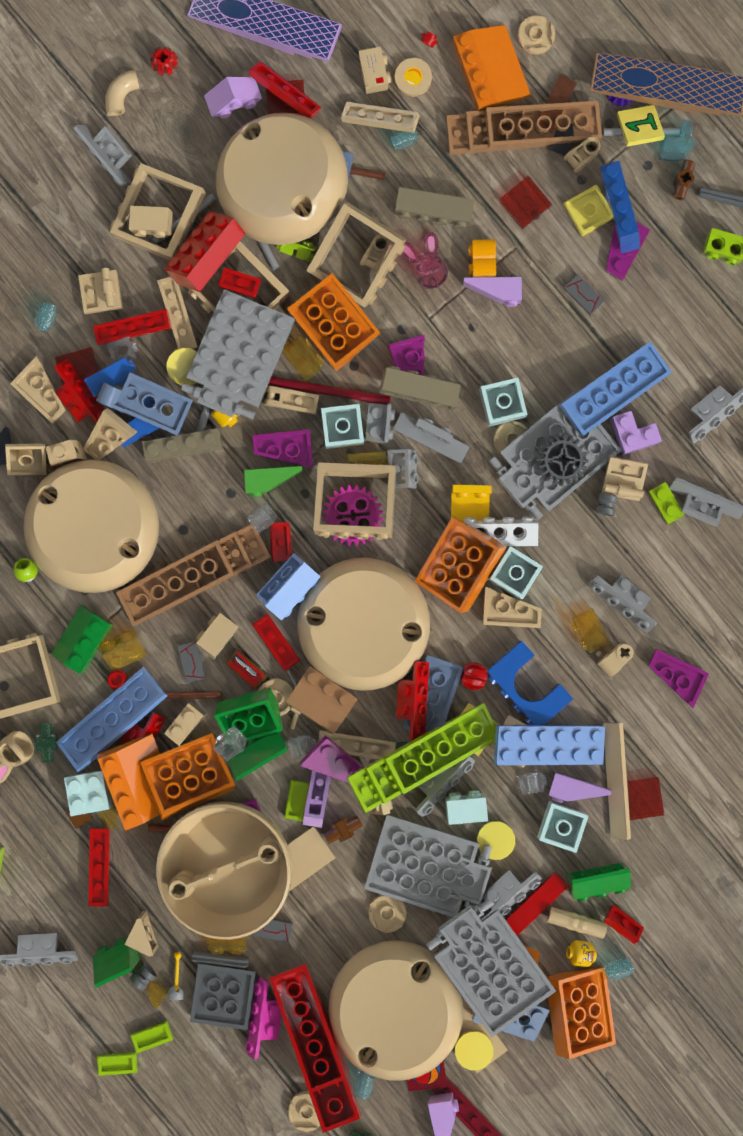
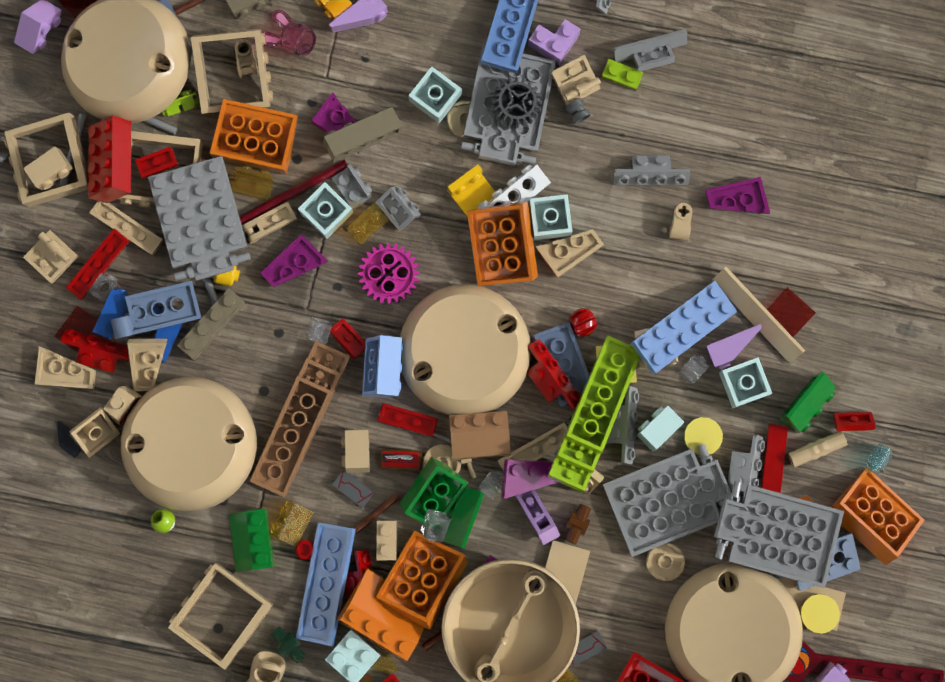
camera: 40 degrees left, 5 degrees down
clear light blue brick [34,302,58,332] -> none
light yellow tile [167,347,197,385] -> none
bright green slope [244,466,303,498] -> none
lime tile [284,779,310,821] -> none
tan window [313,463,396,540] -> none
light grey bracket [394,413,469,463] -> none
blue arch [487,641,573,725] -> none
yellow head [566,940,597,967] -> none
clear yellow bracket [570,608,609,653] -> none

